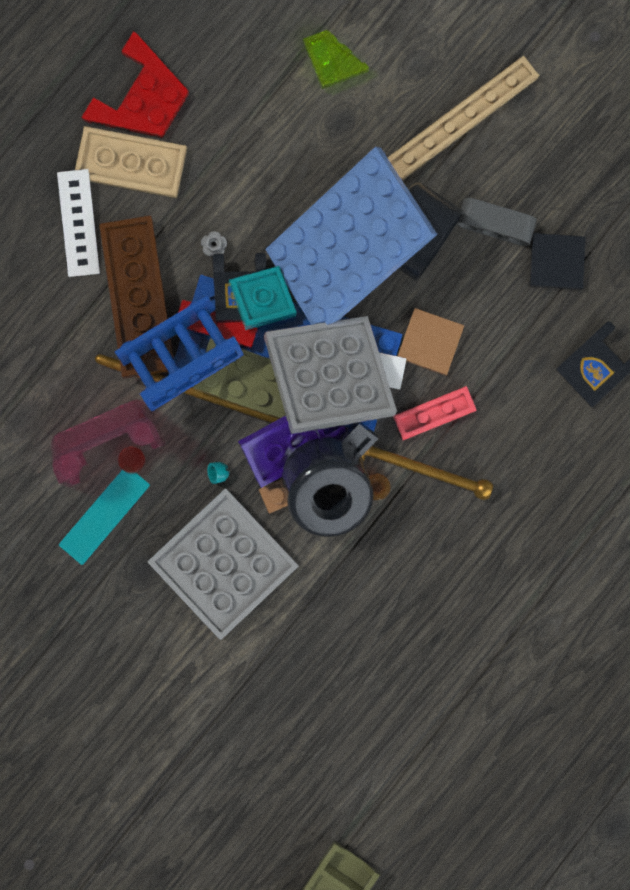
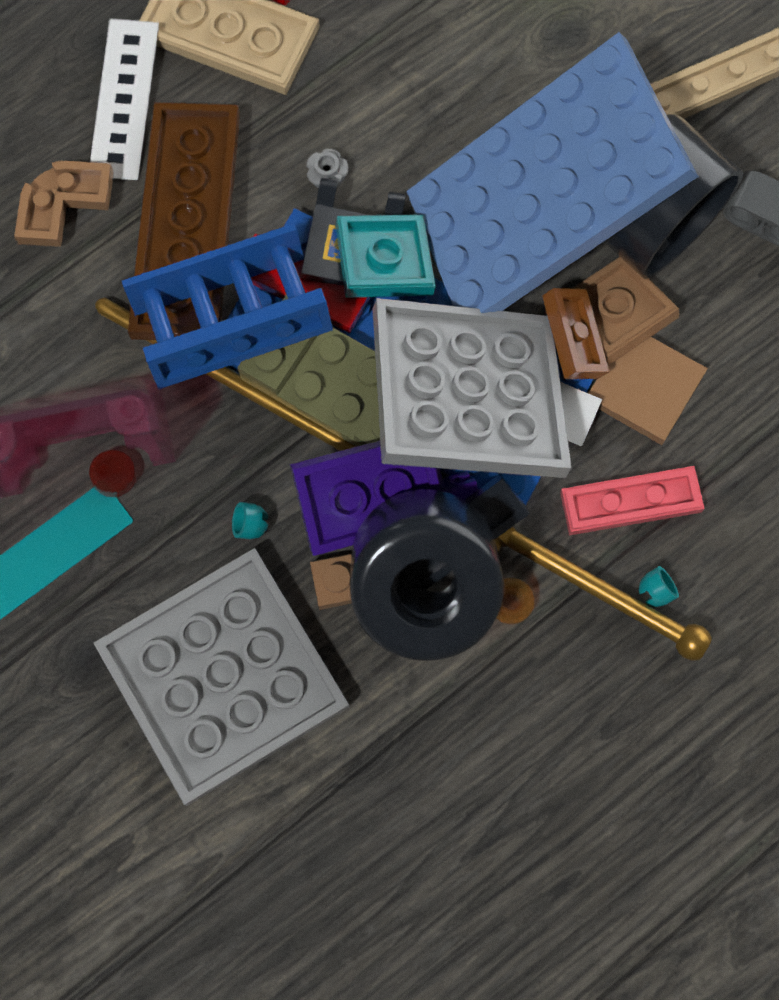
camera: 20 degrees right, 10 degrees down
none -> medium nougat plate [14,161,114,247]
none -> dark orange plate [542,288,610,379]
none -> medium nougat tile [572,257,679,365]
none -> teal hinge [639,566,679,607]

